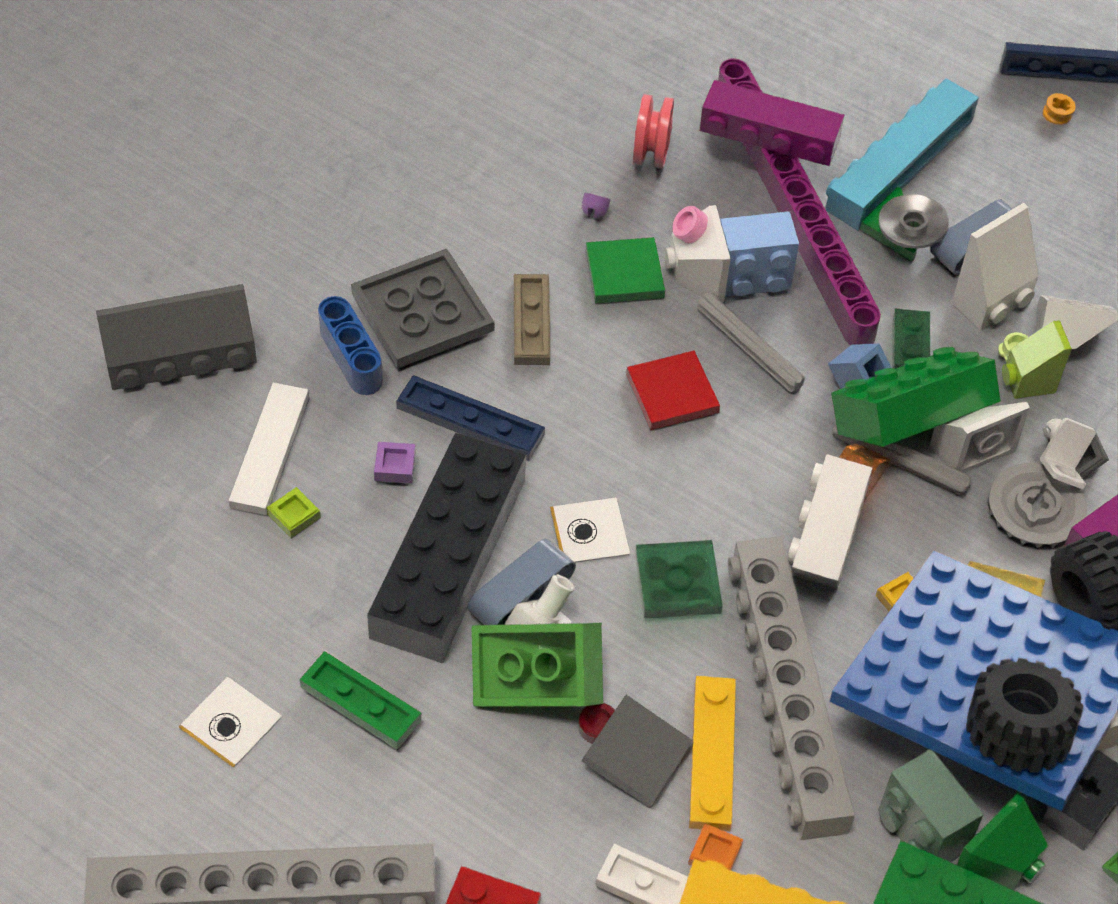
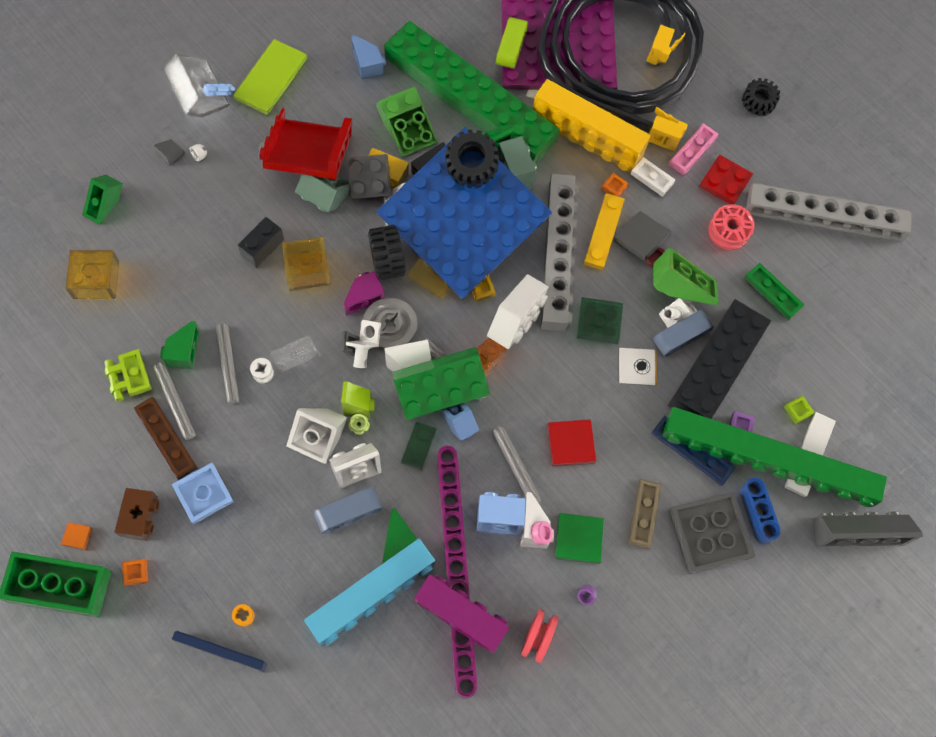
camera: 170 degrees left, 15 degrees up
white sticker [179,677,282,767] -> none
flat silver dish [879,194,949,248] -> none
none -> green brick [662,407,887,507]
none -> coral wheel [708,204,755,250]

